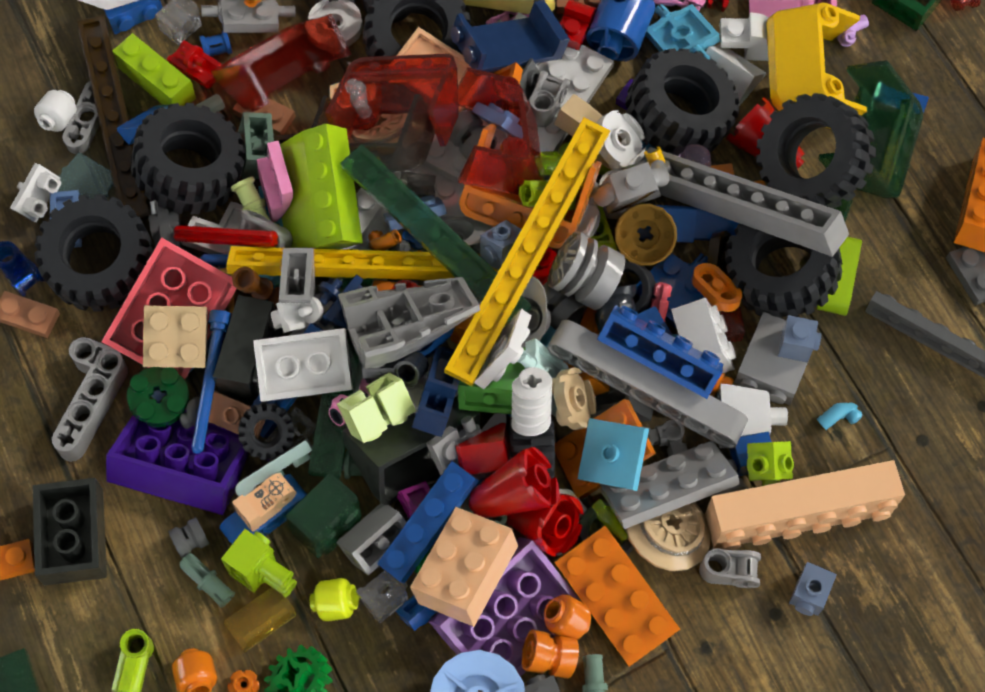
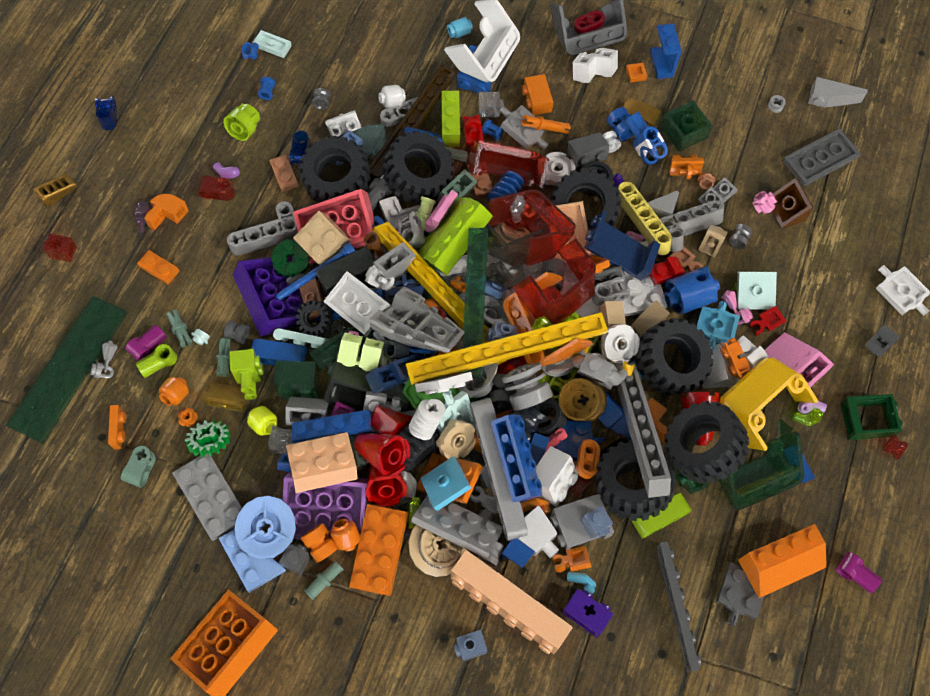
camera: 45 degrees right, 0 degrees up
pearl dark grey brick [33,478,107,586] -> none
red axle [173,226,278,247] -> none
light nougat leg [232,473,296,532] -> none
medium blue plate [472,102,527,140] -> none
clear purple piece [679,144,711,167] -> none
light grey piece [699,548,761,588] -> none
lime brick [747,441,794,486] -> none
none -> magenta piece [126,325,167,361]
none -> sand green pin [166,310,193,348]
none -> light aqua plate [191,329,210,346]
none -> blue piece [487,171,524,212]
none -> orange plate [553,546,591,572]
none -> dark purple brick [562,589,613,638]
none -> tan slope [630,300,670,338]
none -> orange hinge [720,337,751,379]
none -> clear neon green arm [792,409,823,426]

